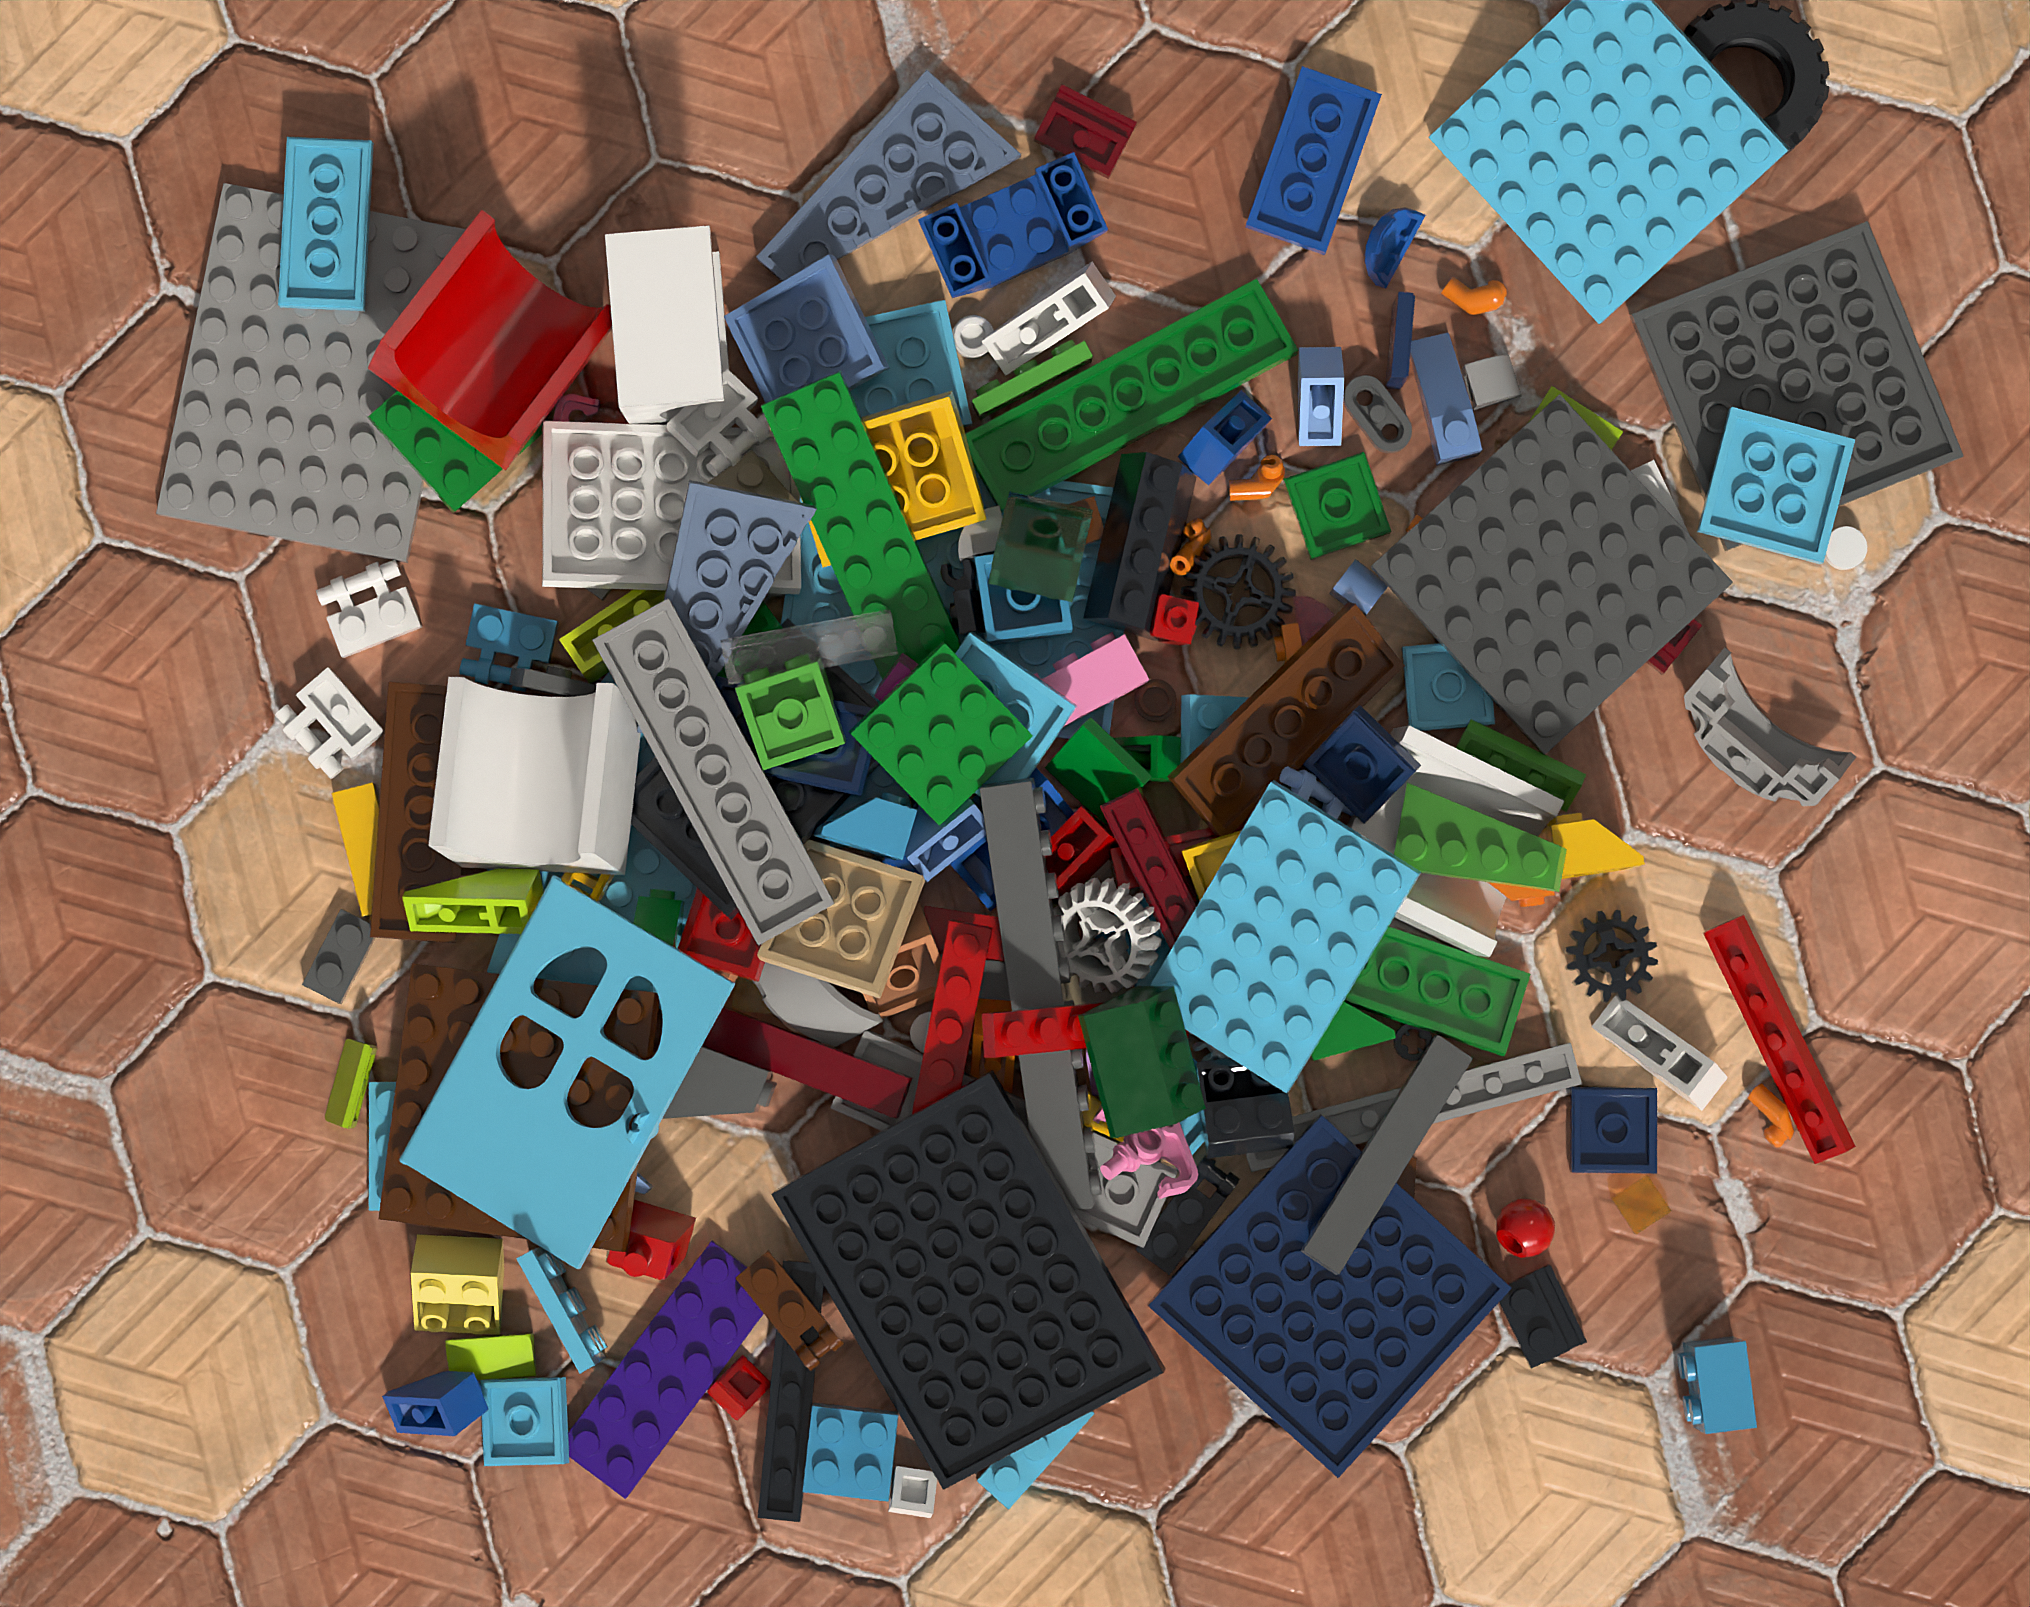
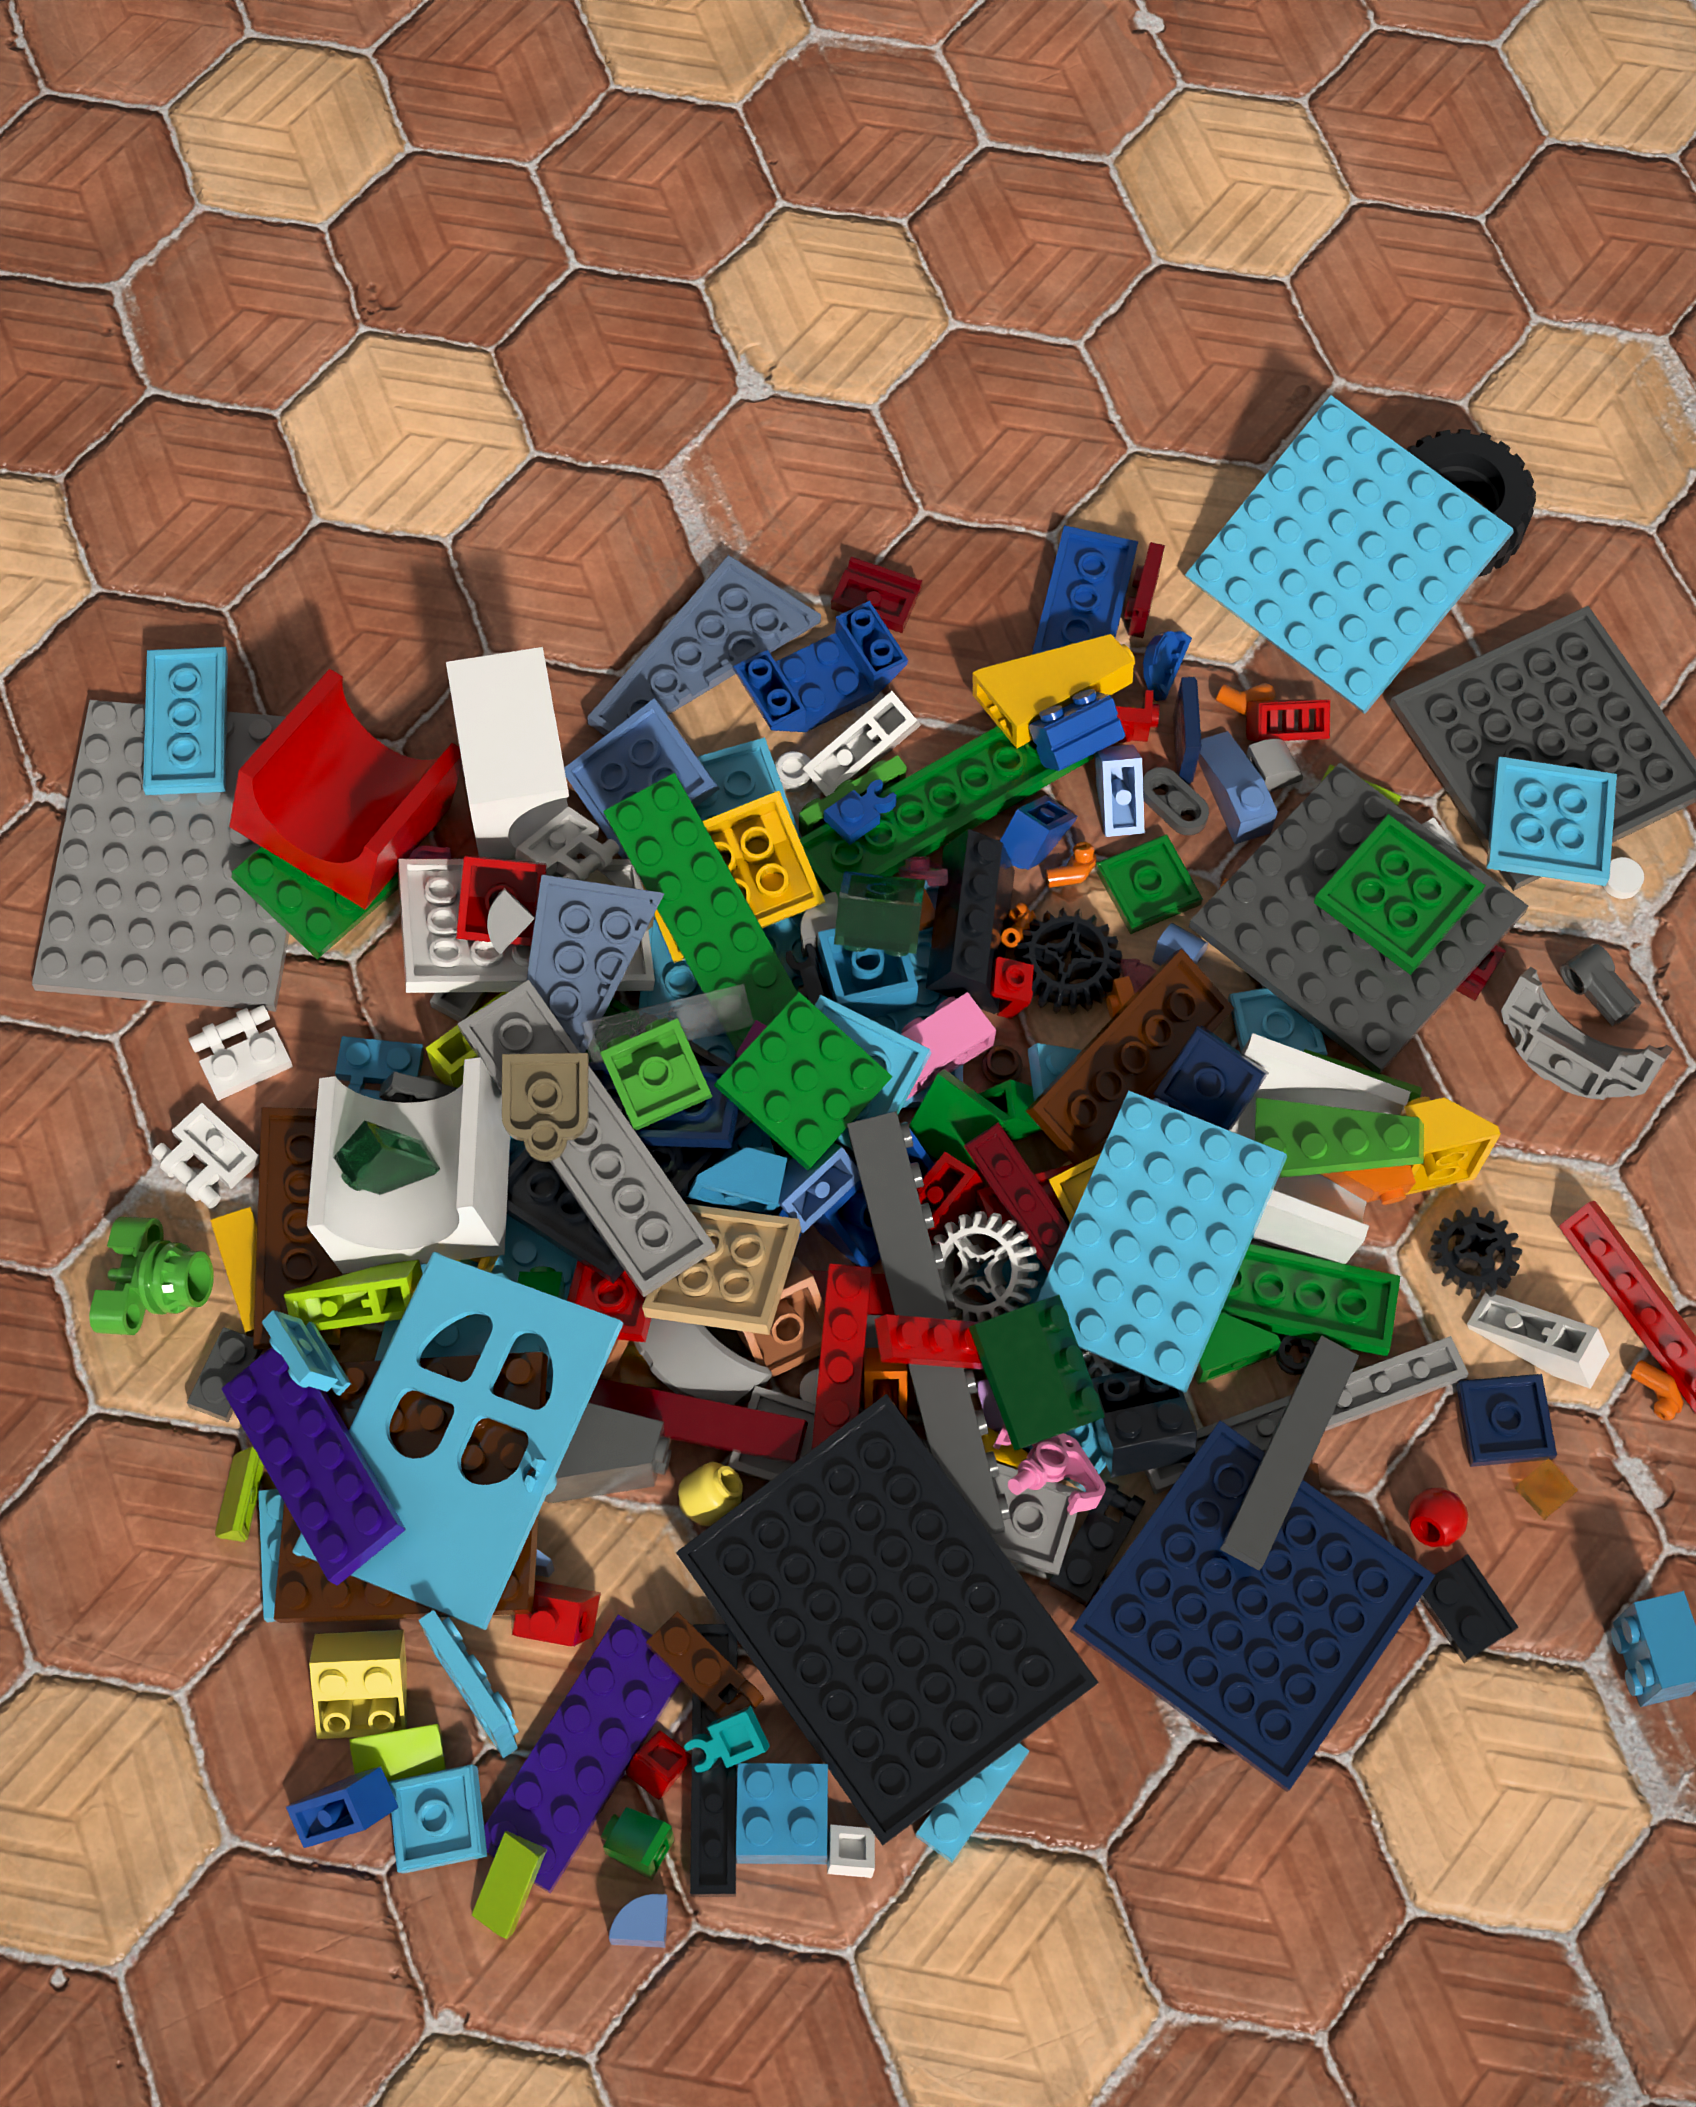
camera: 10 degrees left, 20 degrees down
none -> bright green beam [89,1217,214,1335]
none -> dark purple plate [221,1347,406,1586]
none -> medium azure plate [262,1310,351,1395]
none -> clear green slope [333,1120,440,1195]
none -> red slope [456,855,547,946]
none -> lime slope [471,1831,547,1939]
none -> light grey brick [487,888,535,954]
none -> dark tan plate [502,1053,589,1162]
none -> green slope [601,1807,674,1881]
none -> medium blue brick [609,1894,669,1948]
none -> light yellow head [678,1462,743,1526]
none -> teal plate [684,1706,770,1772]
none -> blue plate [824,779,897,845]
none -> clear pink plate [898,856,948,887]
none -> yellow slope [972,634,1135,749]
none -> blue brick [1028,689,1126,771]
none -> red bracket [1116,690,1160,743]
none -> dark red plate [1124,542,1165,638]
none -> red slope [1246,699,1330,742]
none -> green plate [1313,814,1486,975]
none -> dark grey piece [1560,944,1641,1026]

